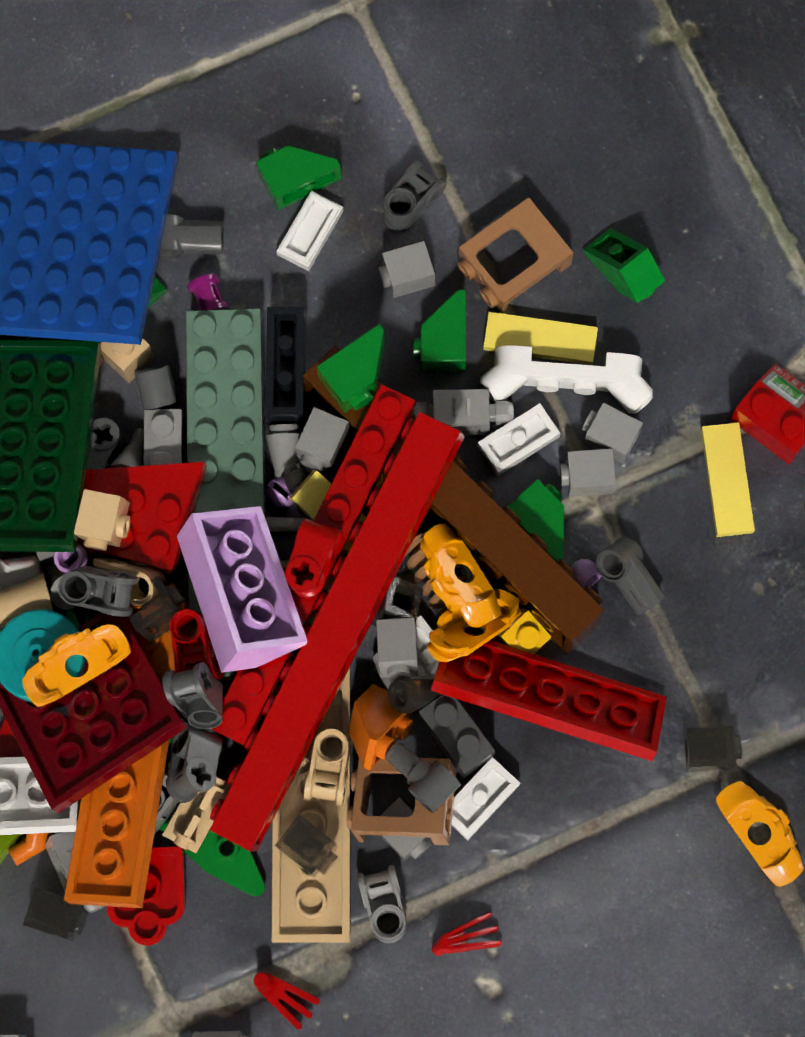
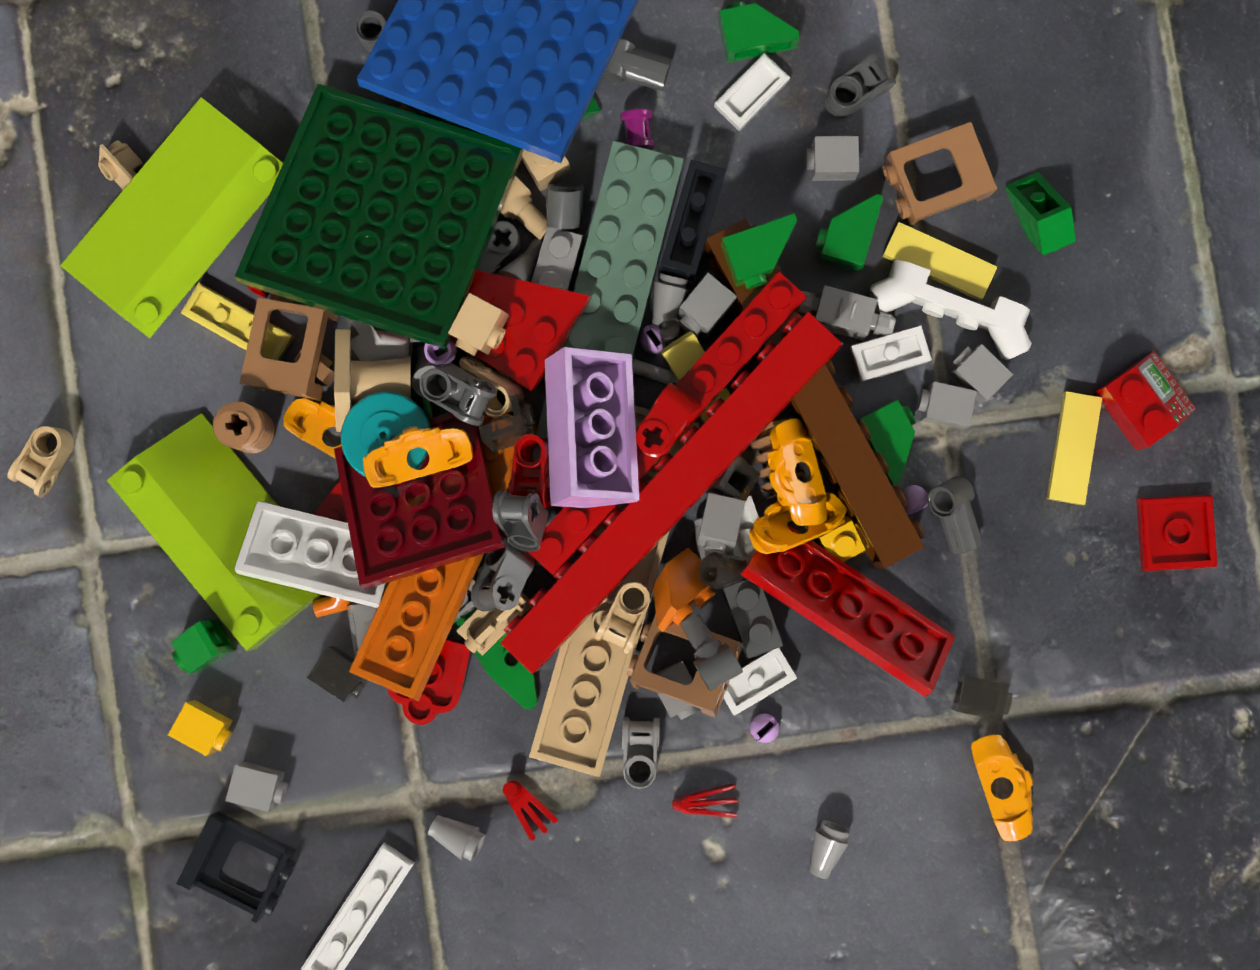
camera: 15 degrees right, 10 degrees up
clear smoke brick [275,815,338,878] -> none
none -> tan pin [499,176,547,240]
none -> lavender hinge [750,713,780,743]
none -> light grey cone [808,820,850,879]

